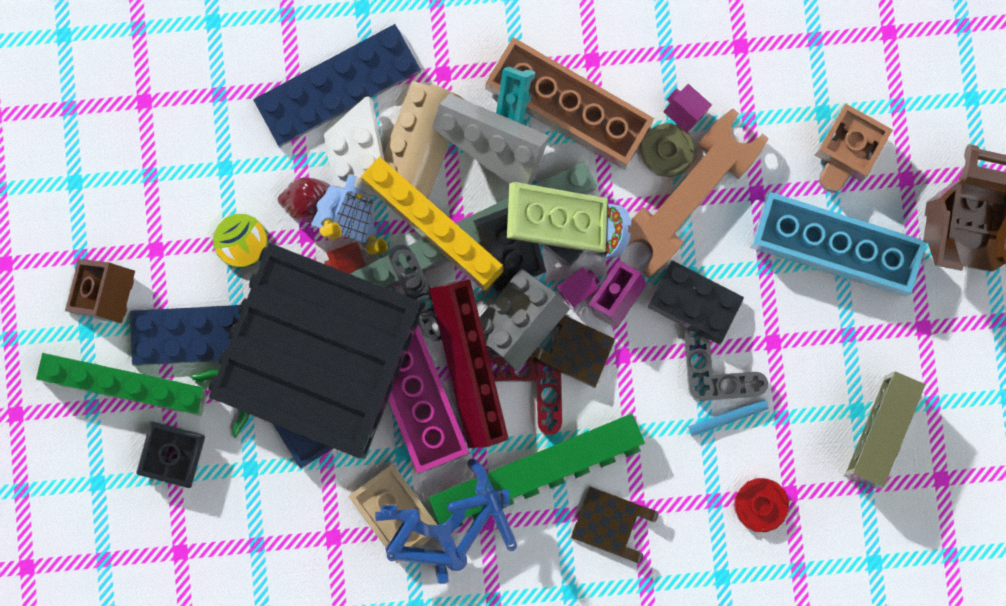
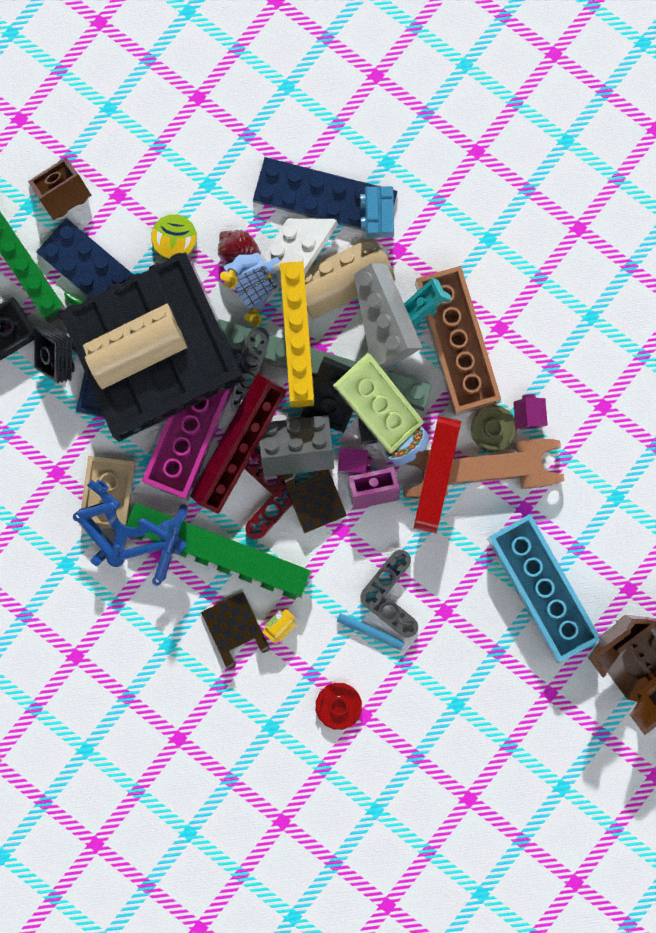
camera: 55 degrees right, 0 degrees up
clear red brick [324,241,366,274] -> none
black plate [647,260,744,345] -> none
nougat brick [814,103,893,192] -> none
olive brick [844,371,926,489] -> none
none -> black brick [34,324,75,384]
none -> tan brick [83,303,187,389]
none -> yellow brick [262,609,296,644]
none -> dark azure brick [360,186,394,238]
none -> red beam [413,416,461,534]

